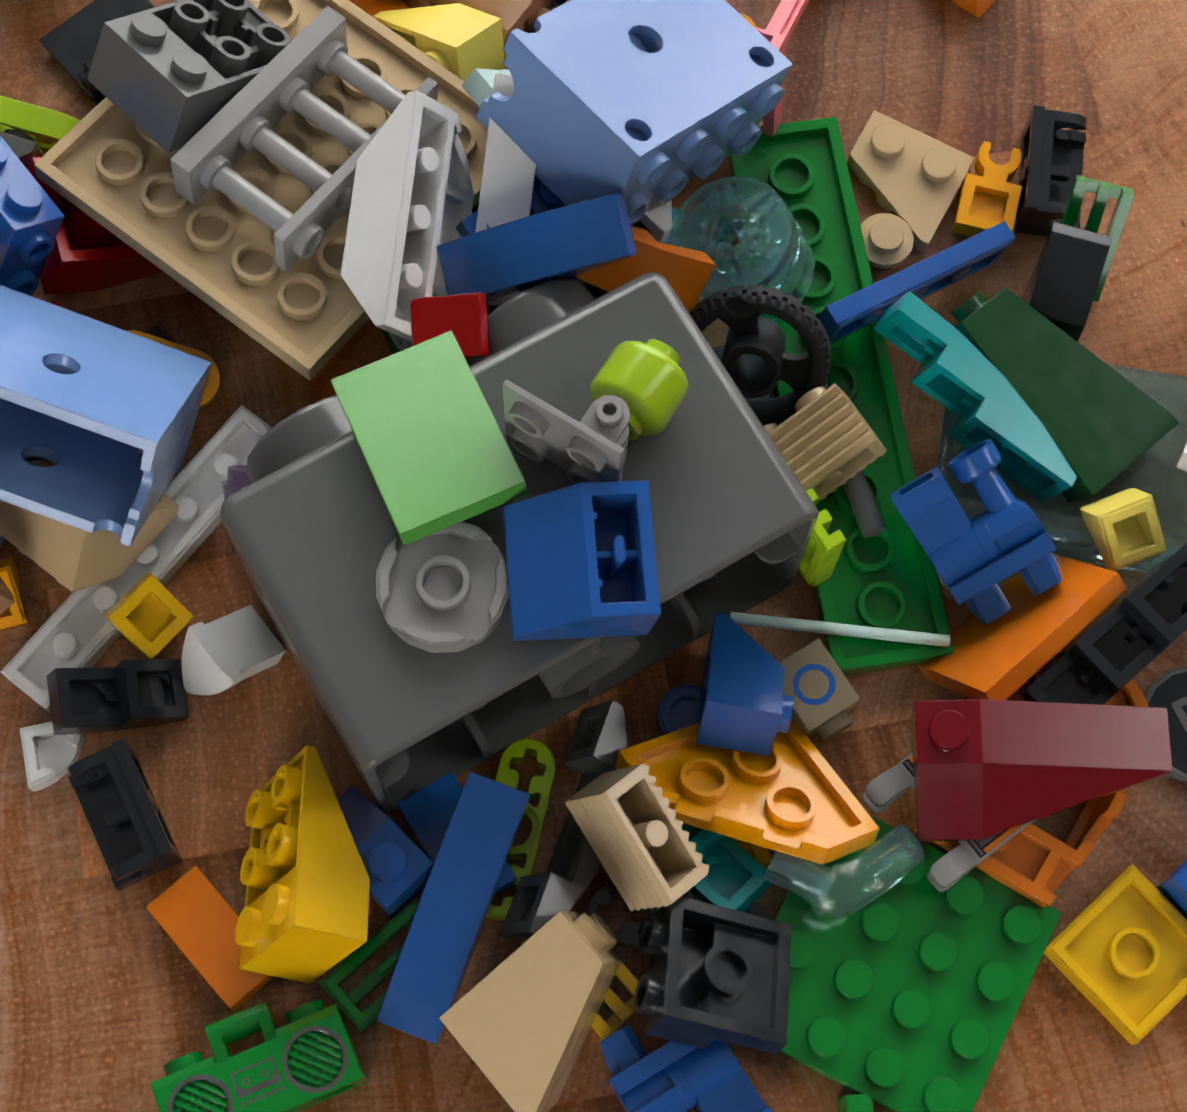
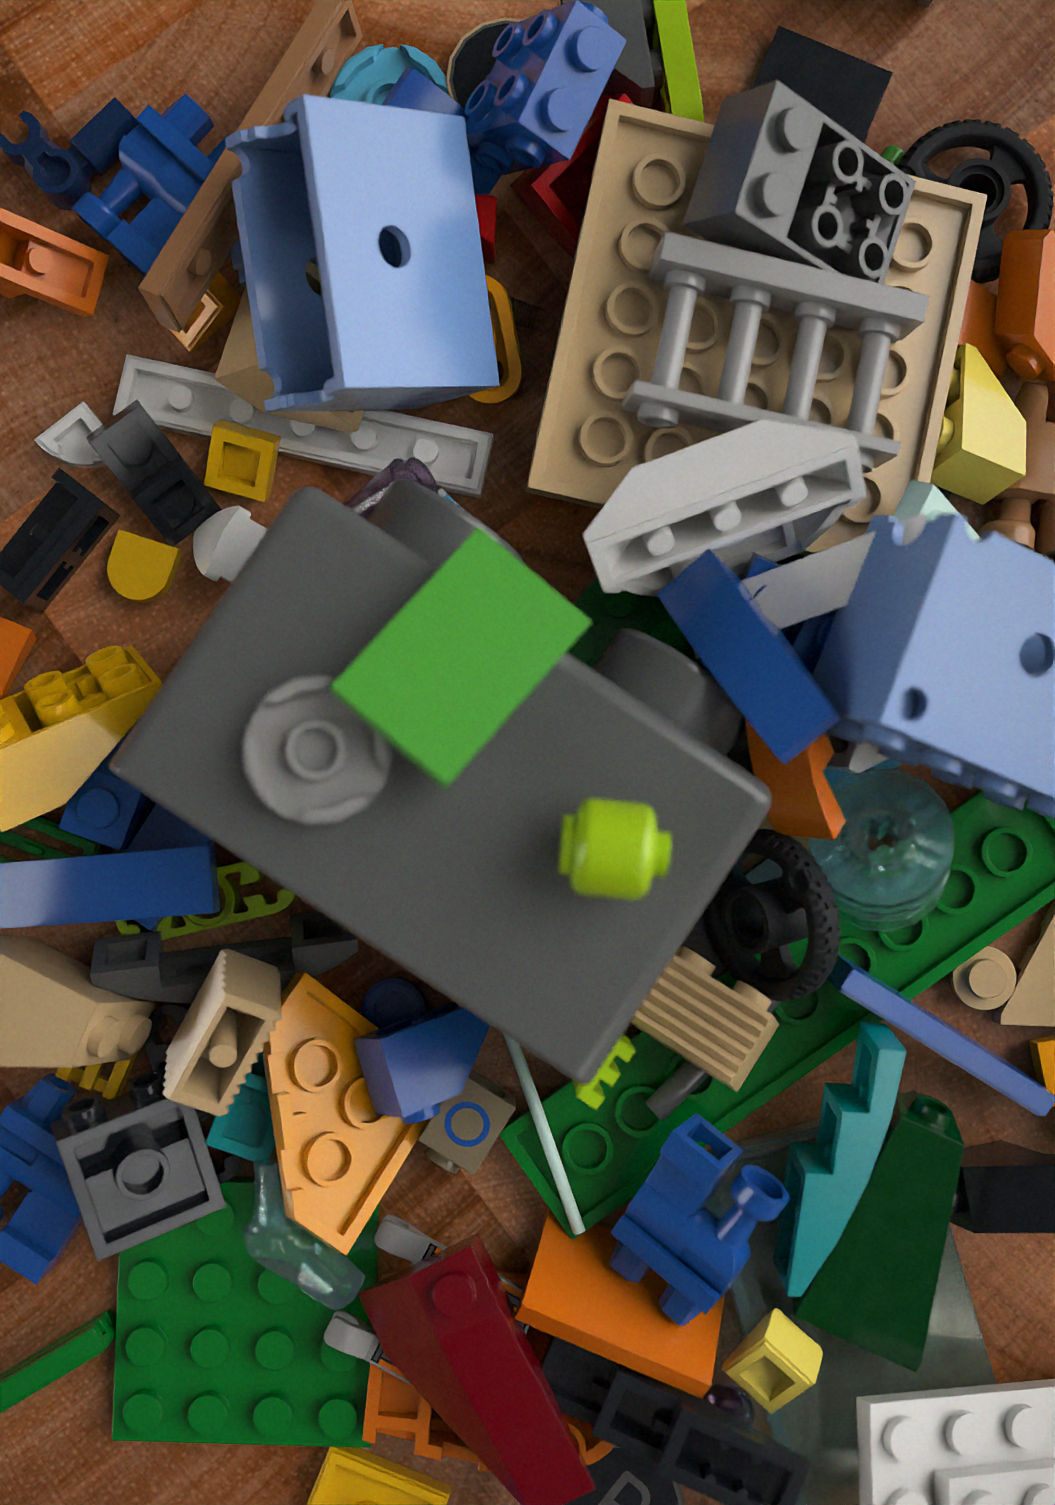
camera: 65 degrees right, 15 degrees up
red slope [410,293,489,359] -> none
light grey hinge [502,379,630,484] -> none
blue slope [503,480,661,641] -> none
none -> yellow tile [107,529,183,603]

